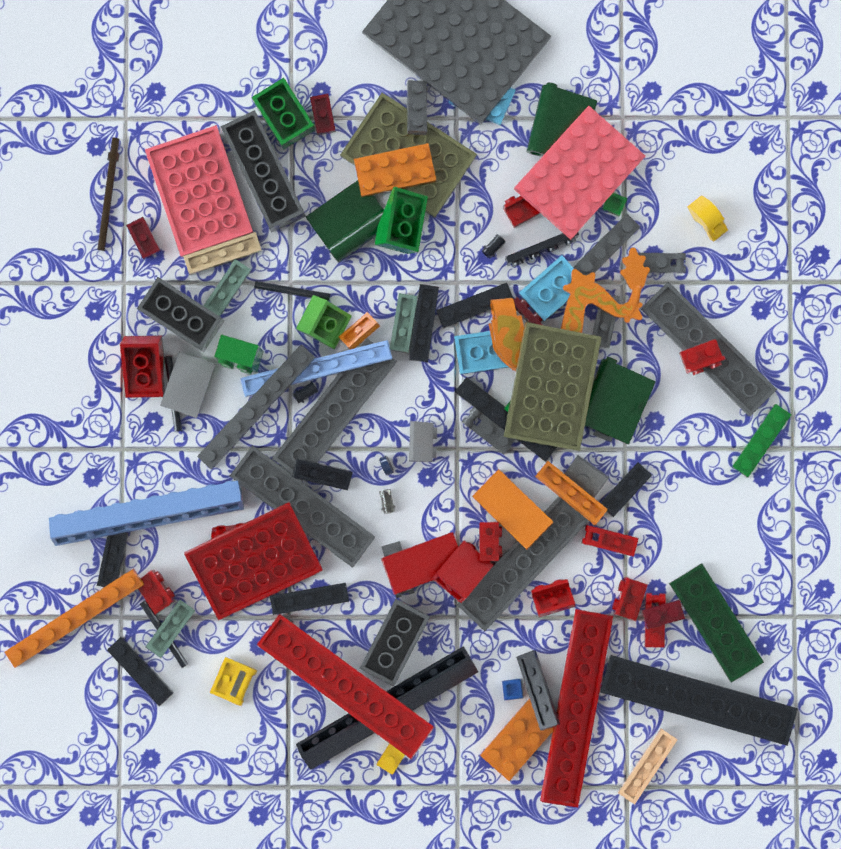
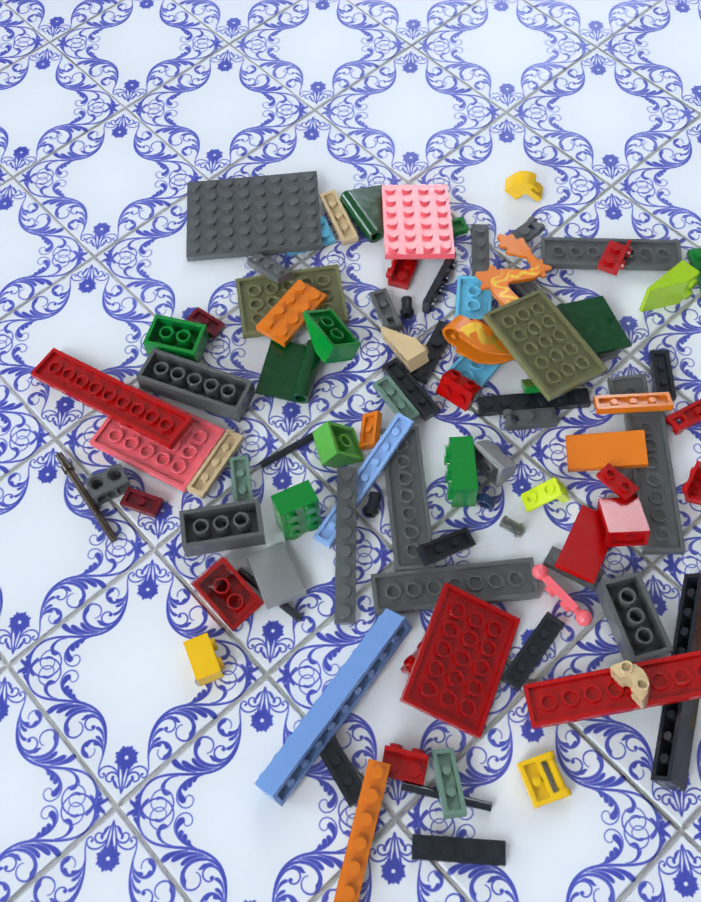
camera: 45 degrees left, 25 degrees down
none -> red plate [30,347,195,450]
none -> dark grey brick [84,463,132,507]
none -> yellow brick [183,633,225,686]
none -> tan plate [319,189,359,246]
none -> dark grey plate [369,288,403,331]
none -> tan slope [380,327,429,372]
none -> red bracket [436,369,481,411]
none -> green brick [444,436,478,507]
none -> neon yellow bracket [521,477,570,512]
none -> coral plate [532,564,593,626]
none -> tan cylinder [610,660,650,710]
none -> lime slope [639,260,700,312]

